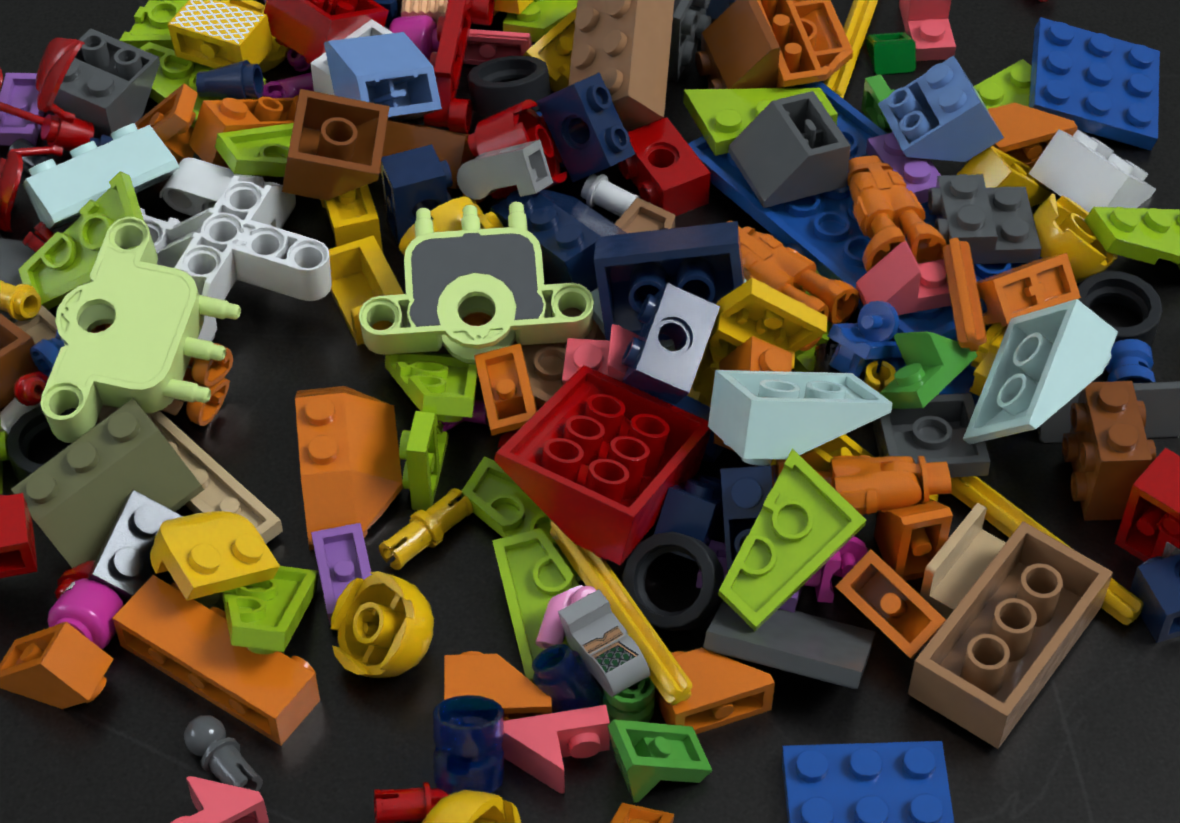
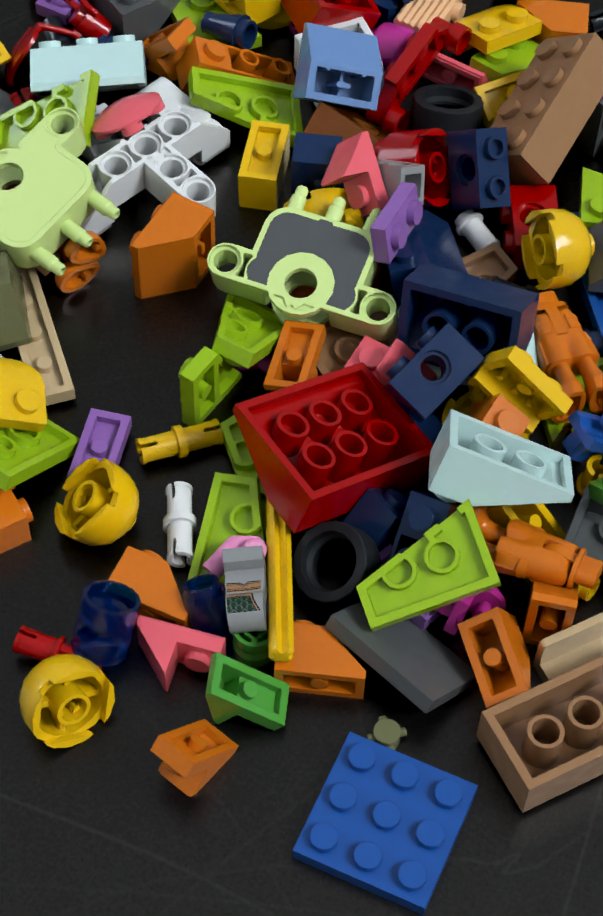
camera: 25 degrees right, 5 degrees up
magenta arm [262,72,314,98] -> none
dark orange slope [282,89,390,201] -> none
orange wedge [295,386,403,550] -> none
yellow panel [328,235,404,346] -> none
none -> coral dish [91,92,165,140]
none -> orange slope [129,192,216,299]
none -> white pin [163,481,197,568]
none -> coral slope [321,131,389,219]
none -> olive piece [367,716,407,751]
none -> medium lavender plate [370,182,423,264]
none -> yellow cylinder [521,209,595,290]

